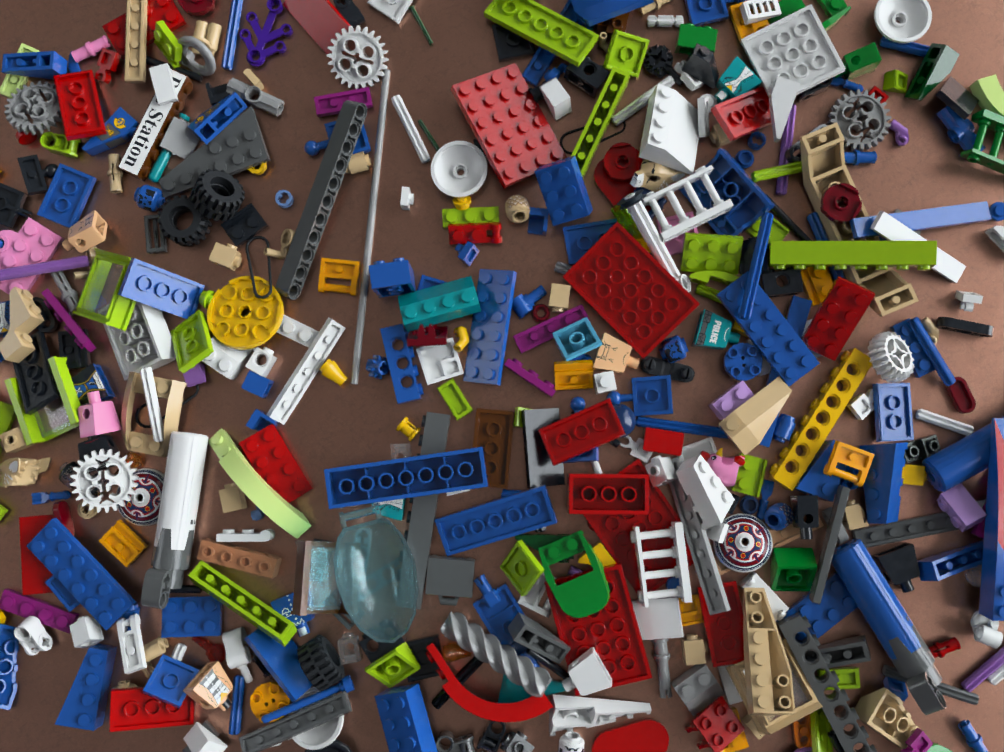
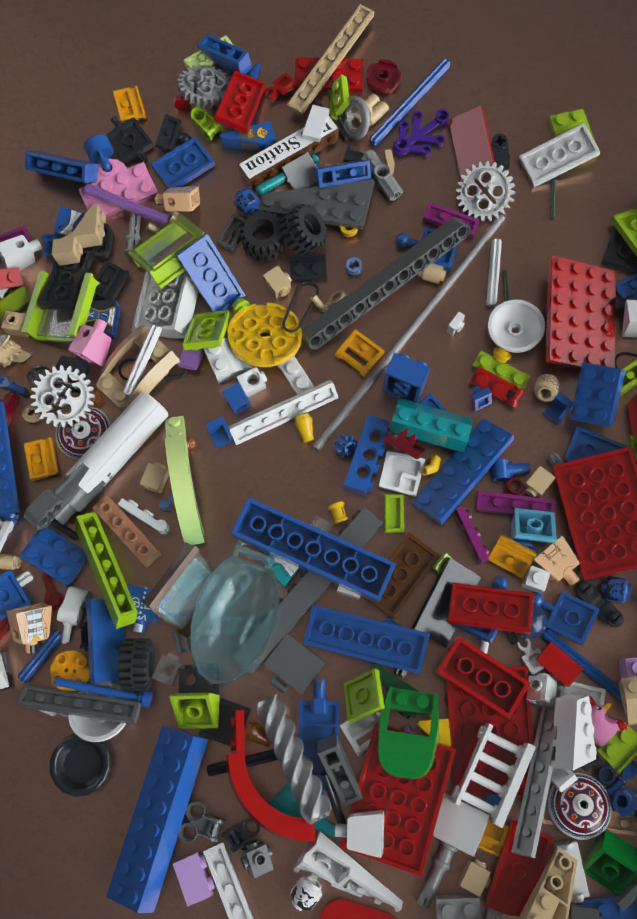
camera: 30 degrees right, 10 degrees down
magenta plate [41,288,96,352] -> none
bright pink pin [71,35,111,63] -> none
tan pin [107,153,123,194] -> none
red plate [239,424,313,503] -> none

